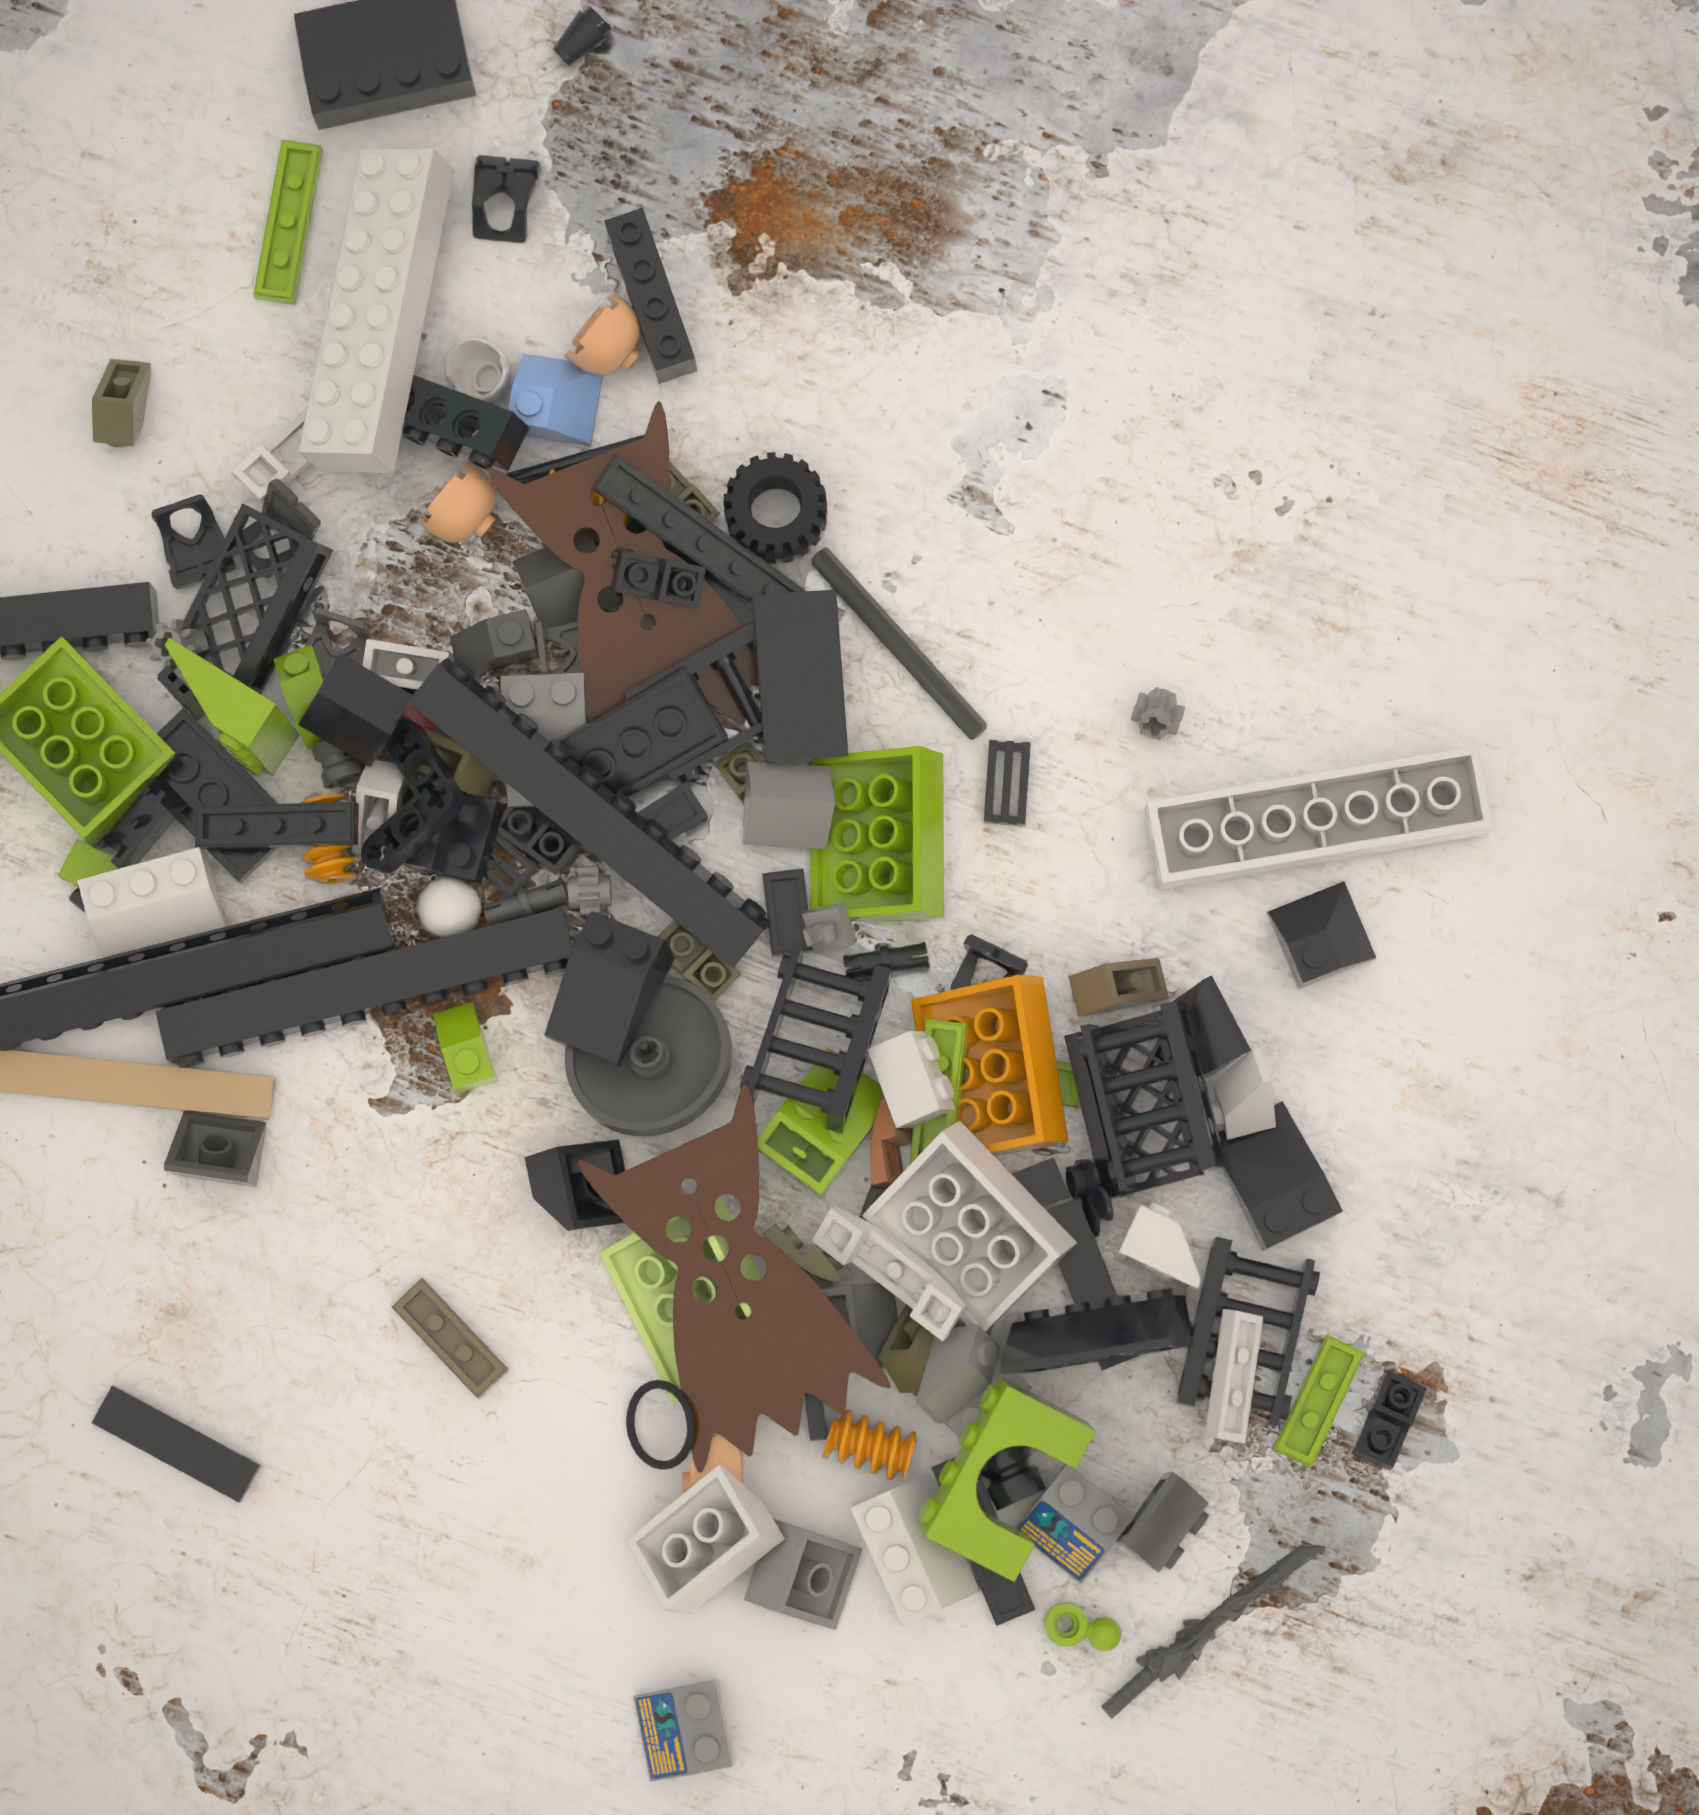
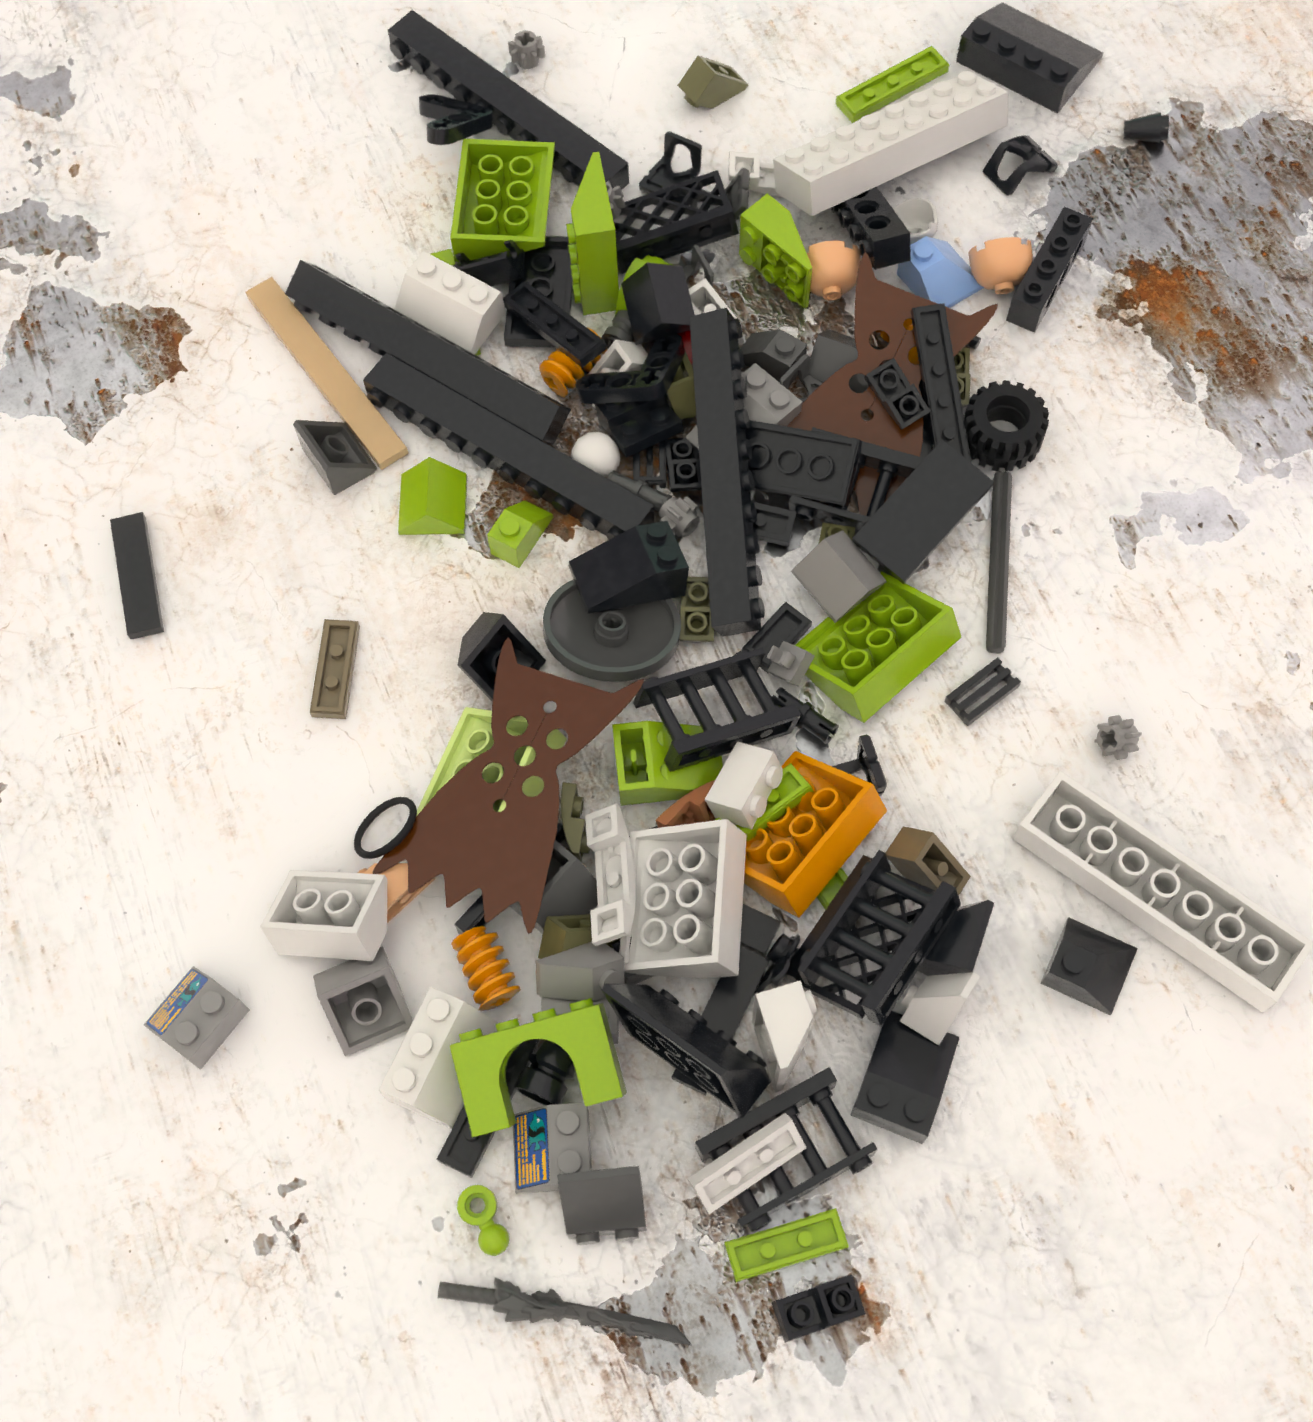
camera: 45 degrees right, 15 degrees down
none -> lime slope [398,457,467,535]
none -> lime slope [739,193,812,309]

